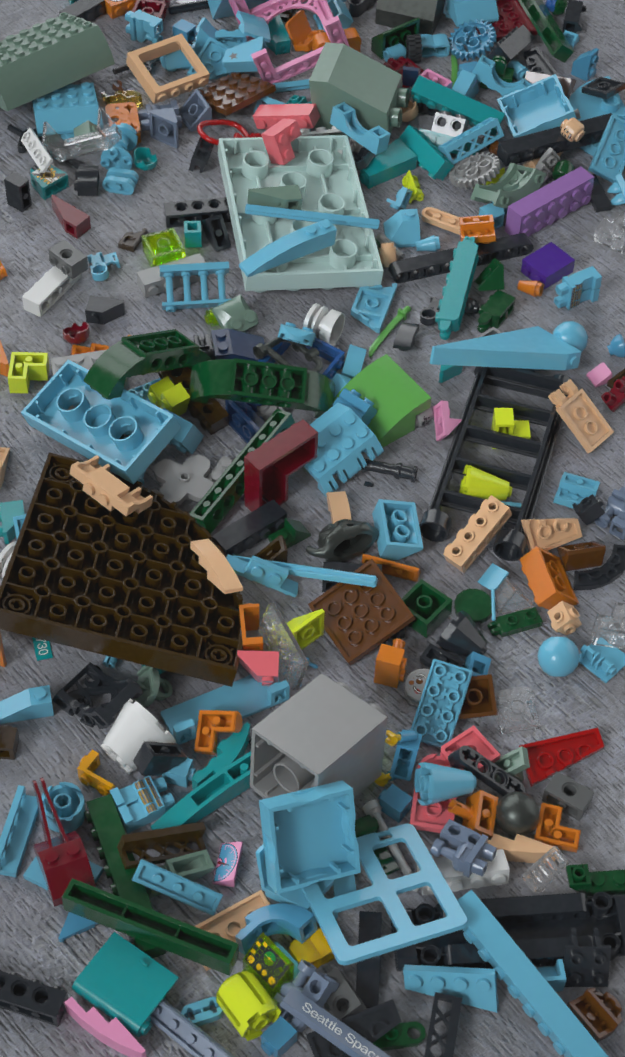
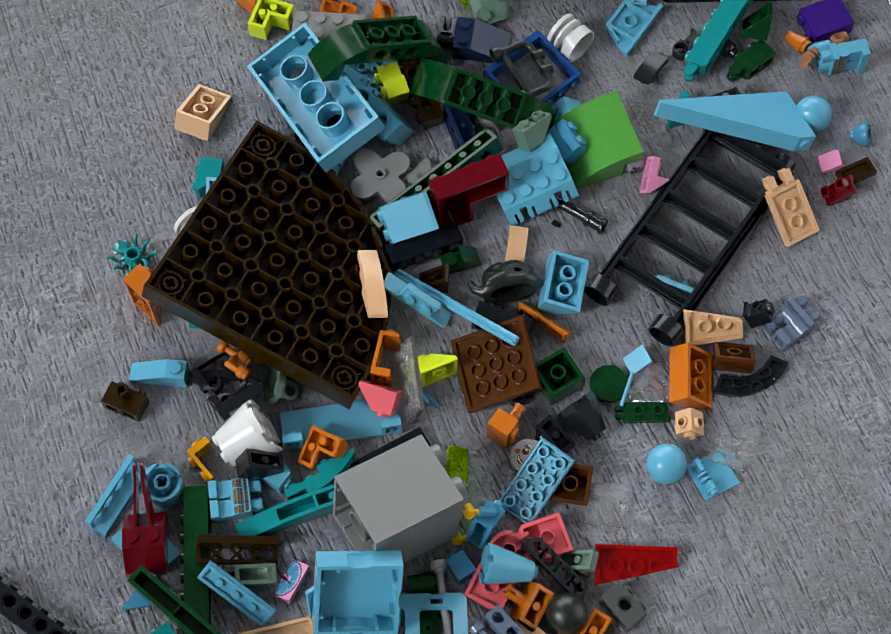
camera: 20 degrees right, 15 degrees up
light nougat bracket [70,455,153,516] -> none
medium azure slope [277,322,316,347] -> none
medium azure slope [341,344,367,378] -> none
bright green sword [369,305,411,357] -> none
light nougat brick [443,495,512,573] -> none
neon yellow cone [459,465,512,501] -> none
dark azure brick [464,652,491,676] -> none
neon yellow brick [491,408,531,449] -> none
medium azure slope [553,472,600,509] -> none
none -> orange piece [216,341,264,380]
none -> medium azure slope [377,192,439,243]
none -> sand green slope [512,110,552,151]
none -> nougat piece [799,31,849,69]

